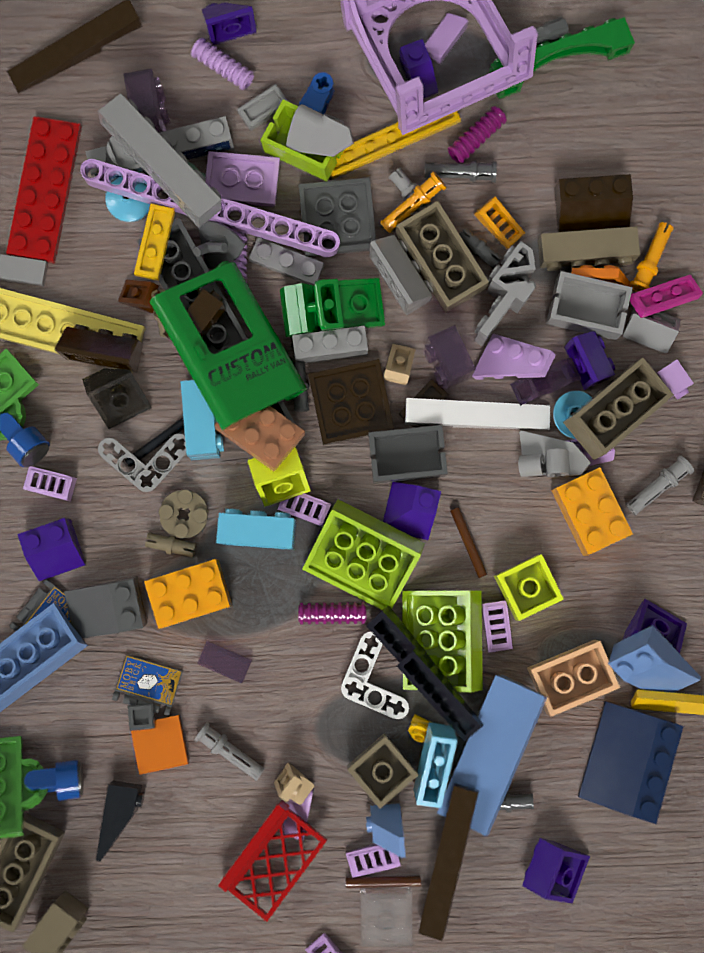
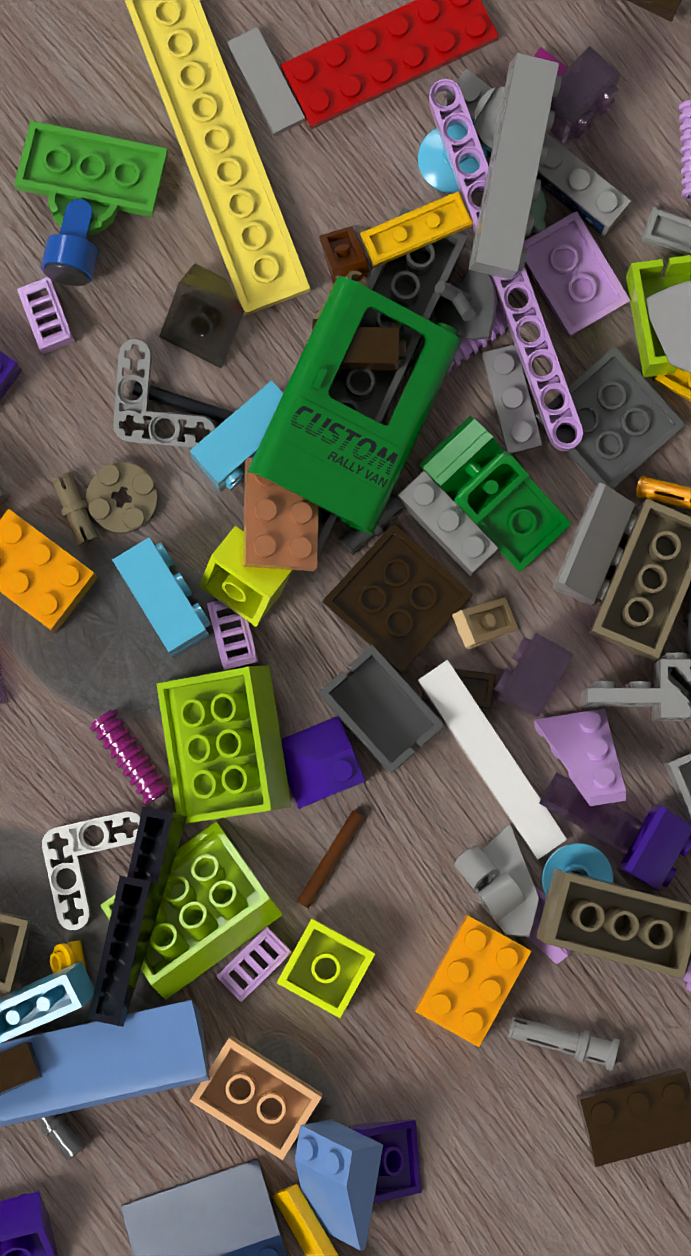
camera: 55 degrees right, 0 degrees up
dark brown slope [55,324,143,373] -> none

